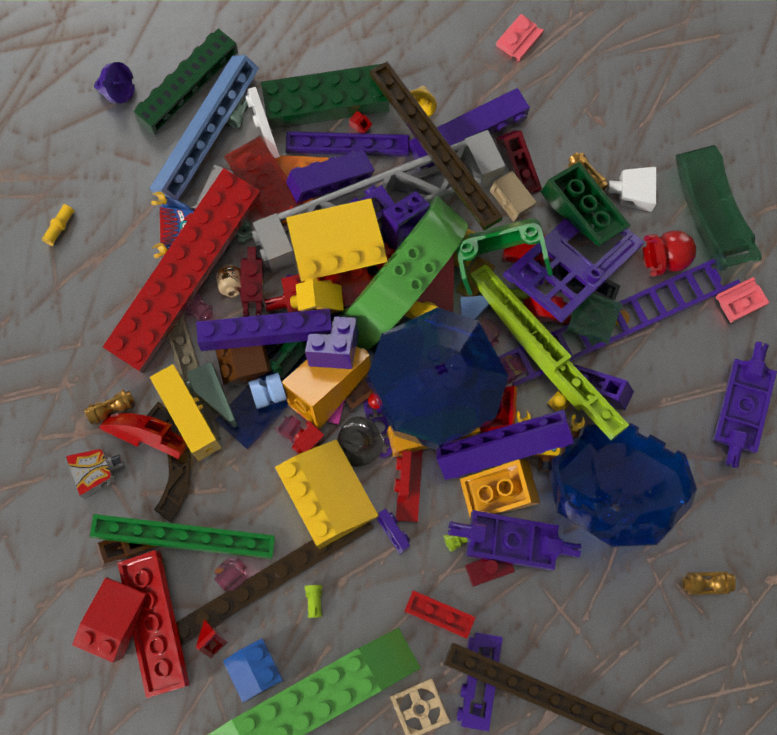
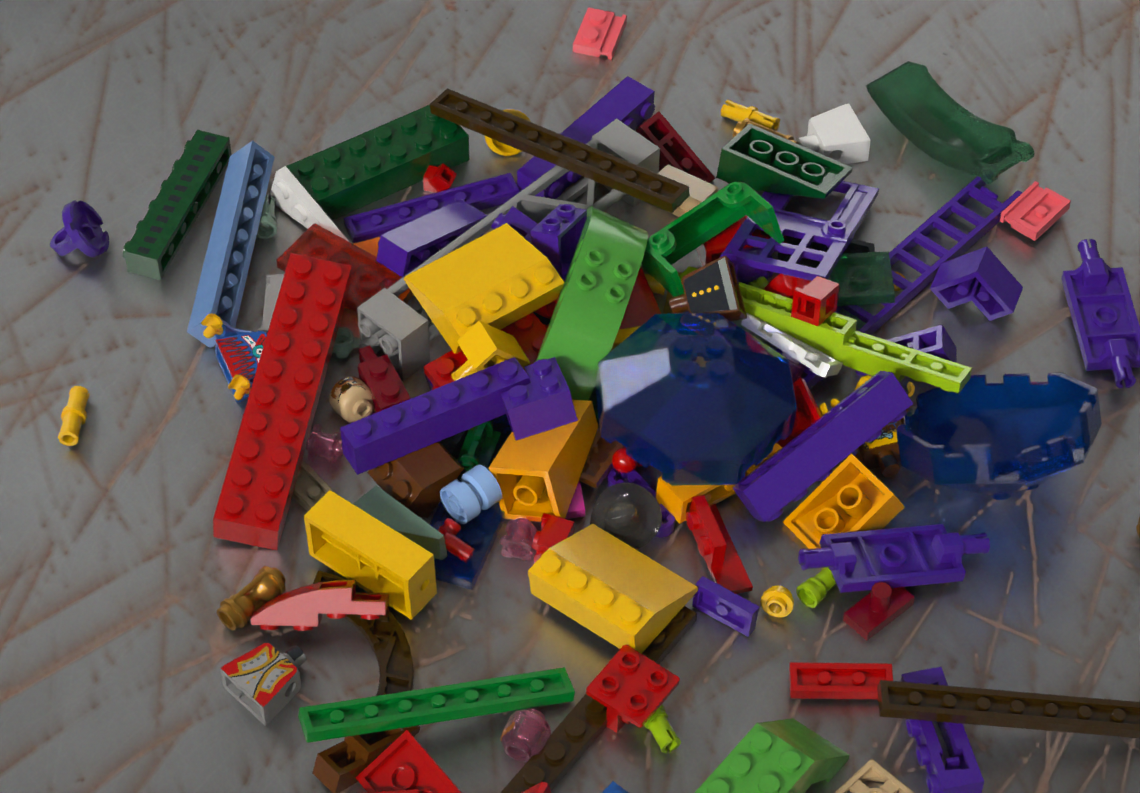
camera: 20 degrees left, 25 degrees down
red tile [642,230,697,277] -> none
none -> red arm [438,518,475,563]
none -> red bracket [586,645,680,733]
none -> torso [669,256,747,325]
none -> yellow pin [721,99,780,131]
none -> white wing [741,313,843,378]
none -> yellow plate [760,585,794,617]
none -> red brick [791,276,839,326]
none -> dark purple brick [930,246,1023,321]

